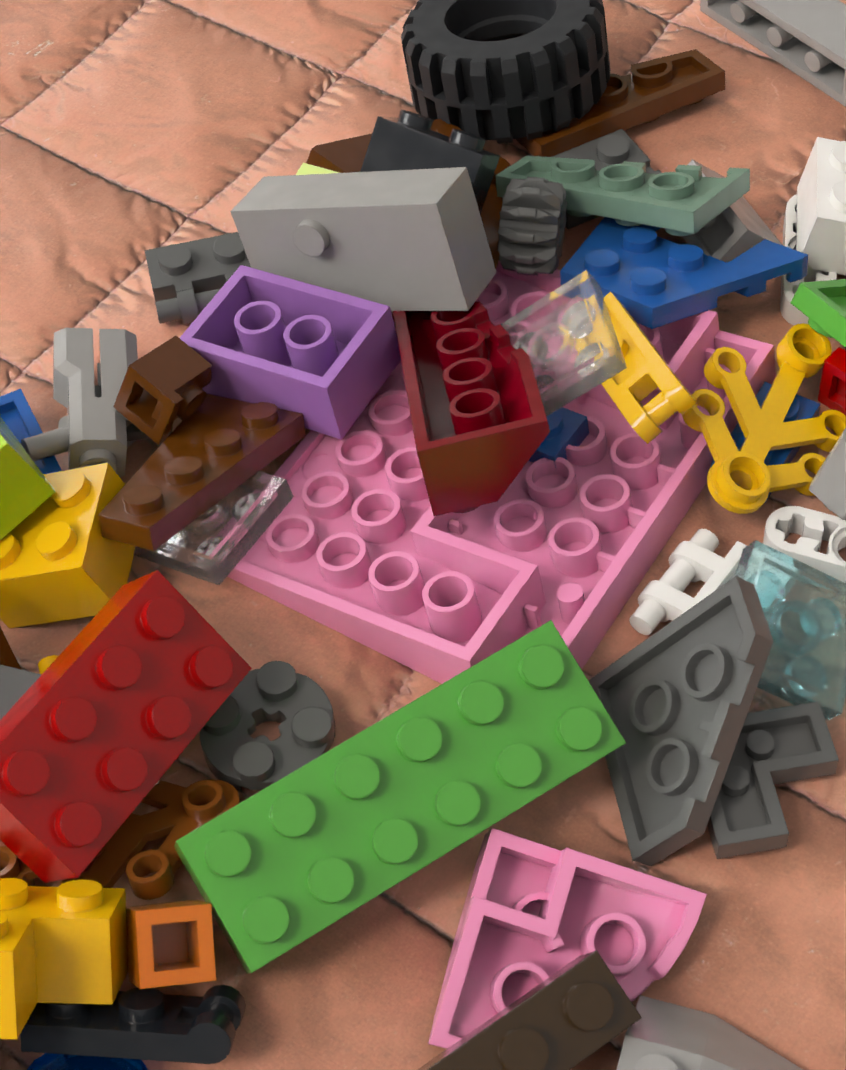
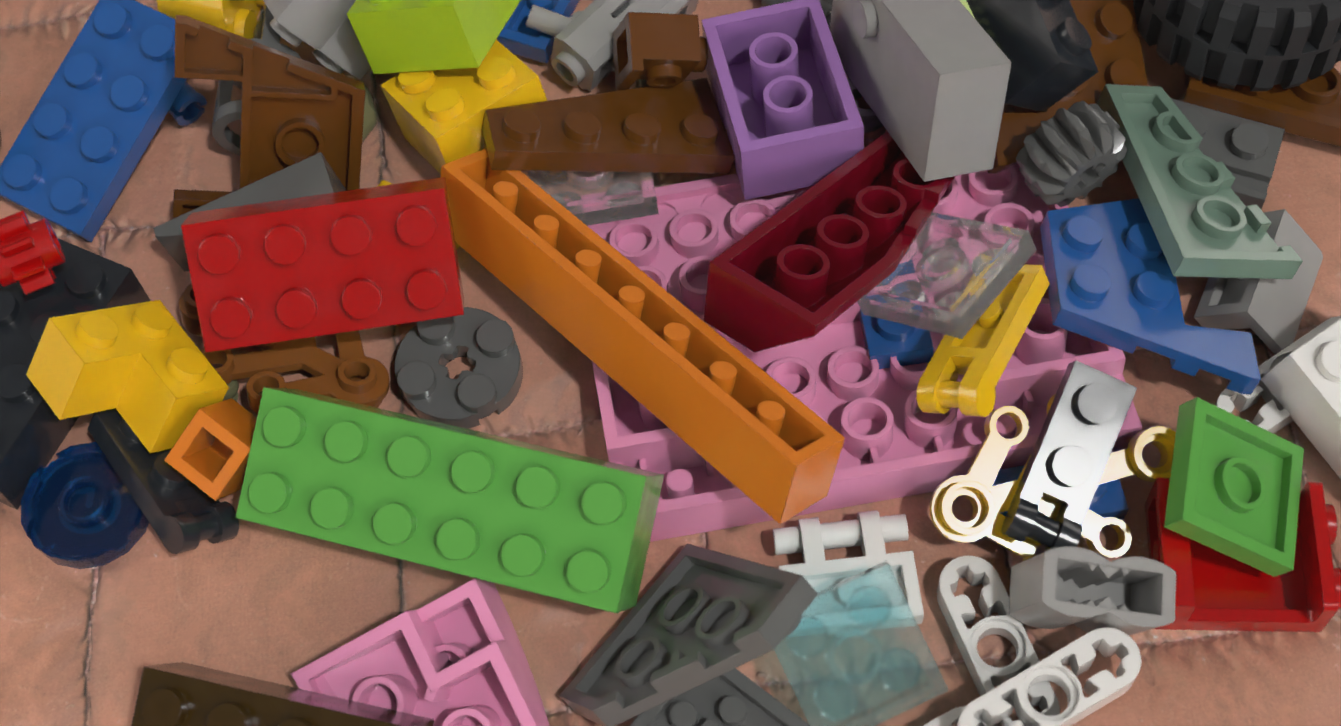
camera: 50 degrees right, 10 degrees up
none -> orange brick [440,148,845,524]
none -> plate [1002,360,1137,552]

